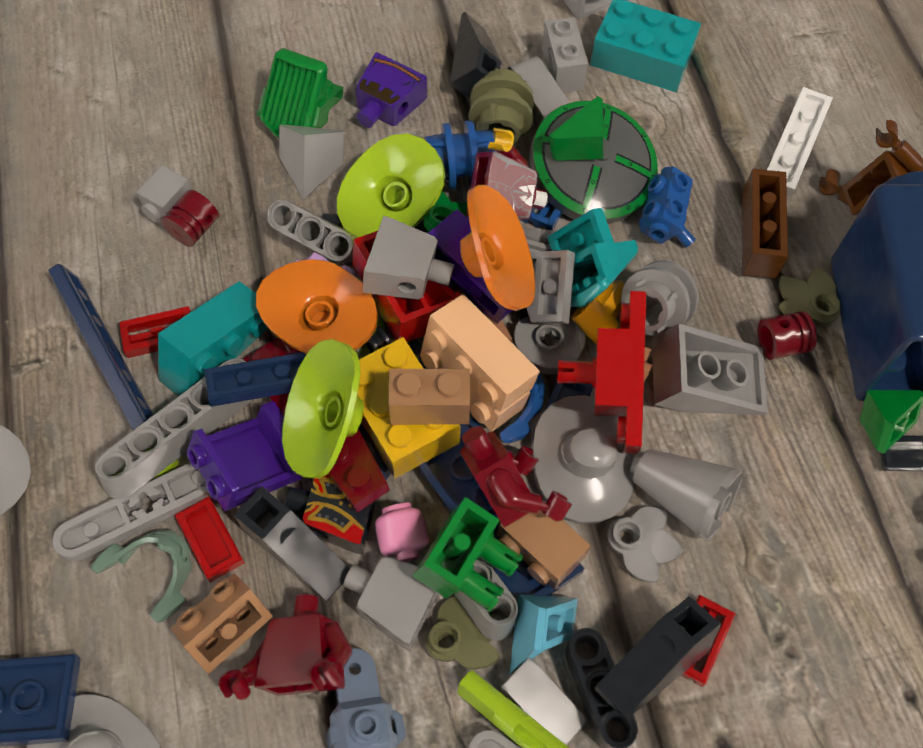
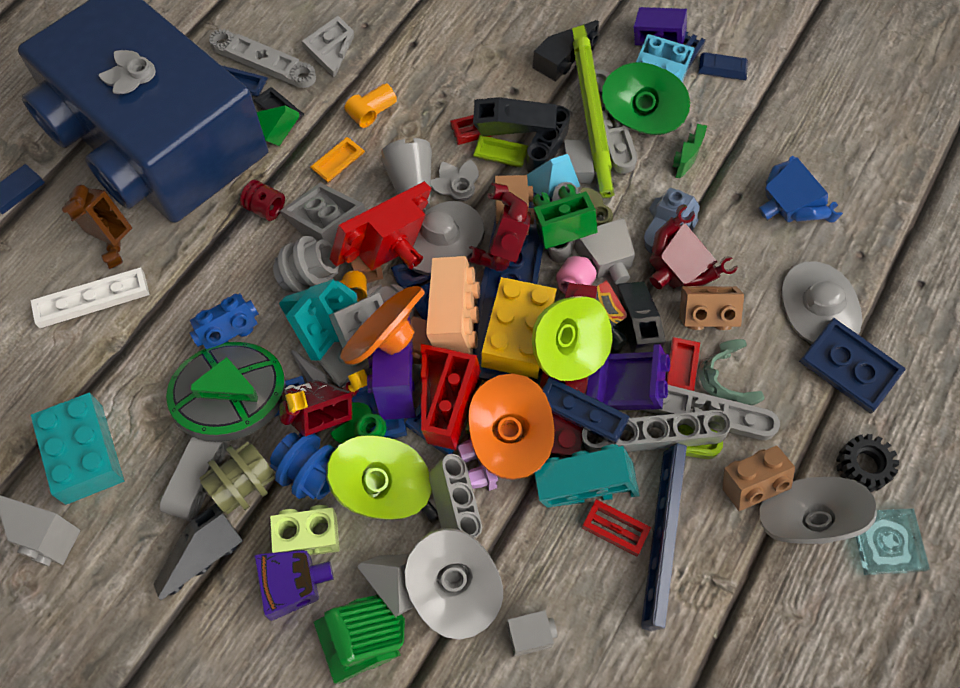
camera: 135 degrees left, 0 degrees up
dark red piece [161,189,219,247] -> none
light grey torso [362,216,454,299] -> none
medium nougat brick [388,369,470,425] -> none
light grey brick [542,17,588,92] -> none
reddish brown brick [742,168,788,279] -> none
olive plate [778,267,841,325] -> none
none -> yellowish green brick [270,505,340,556]
none -> light orange tile [310,137,365,183]
none -> light orange piece [344,83,397,128]
none -> light grey hat [405,528,503,640]
none -> lime tile [473,135,528,168]
none -> medium nougat brick [723,445,795,511]

